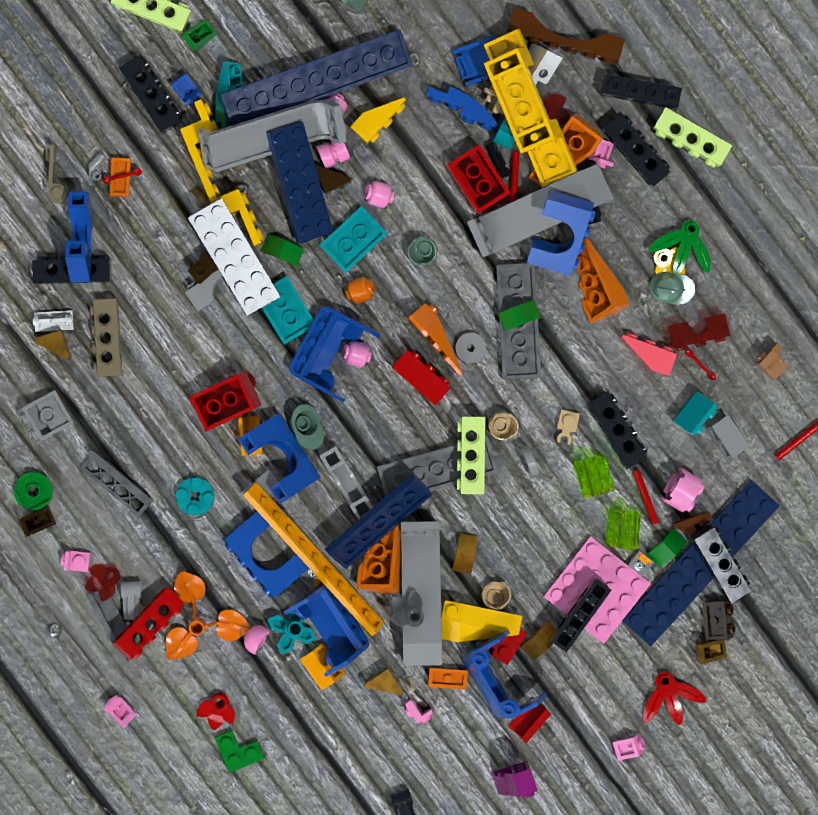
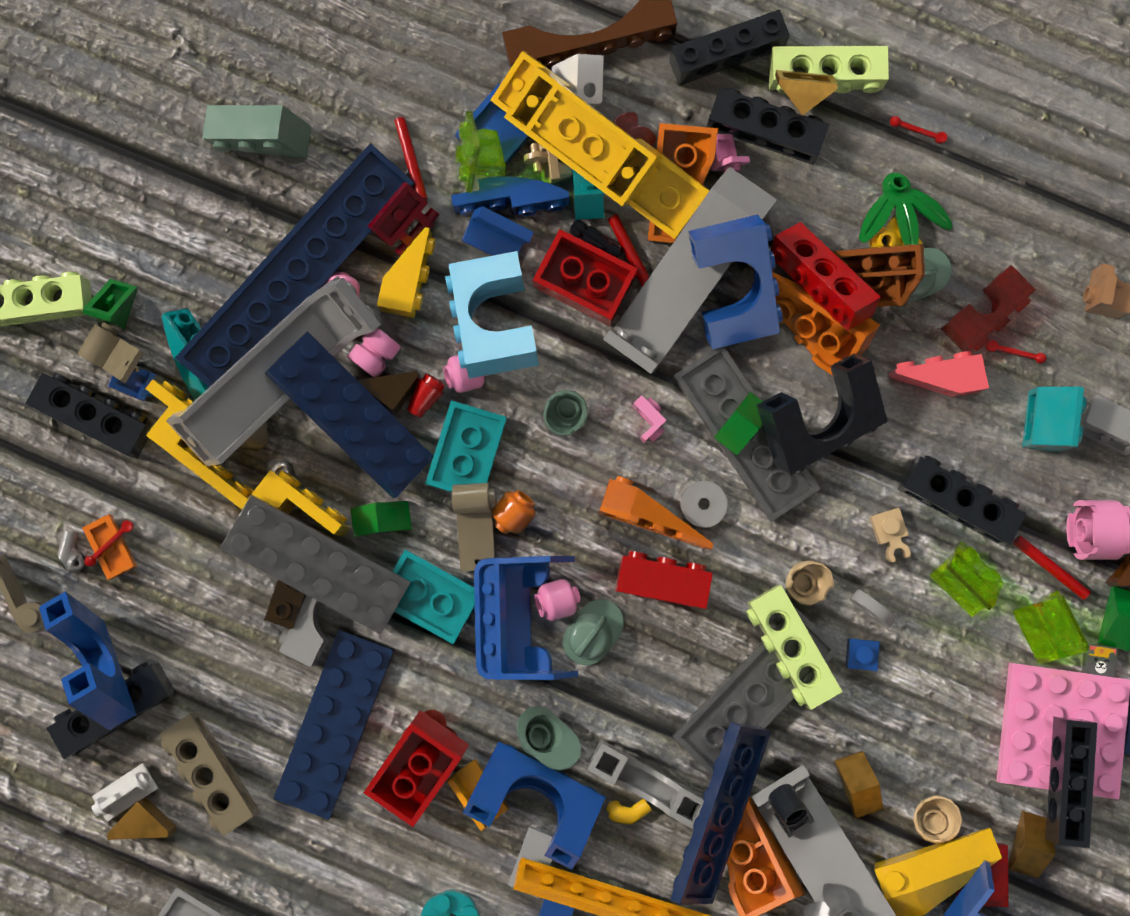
camera: 30 degrees left, 5 degrees down
none -> dark tan door [77,322,144,383]
none -> dark blue plate [273,629,395,820]
none -> dark red plate [367,182,439,257]
none -> red bar [394,117,428,200]
none -> red cone [407,373,446,418]
none -> medium azure arch [445,251,539,379]
none -> dark tan door [452,483,497,572]
none -> clear neon green bracket [455,111,506,193]
none -> blue panel [462,206,534,256]
none -> sand green piece [563,599,624,665]
none -> yellow arm [606,799,652,825]
none -> bright pink bracket [632,395,667,443]
none -> black arch [756,353,888,475]
none -> black piece [768,784,815,838]
none -> red brick [770,222,881,331]
none -> pearl gold slope [775,70,838,116]
none -> dark orange wedge [832,244,925,307]
none -> blue plate [845,638,880,671]
none -> red hinge [890,116,947,144]

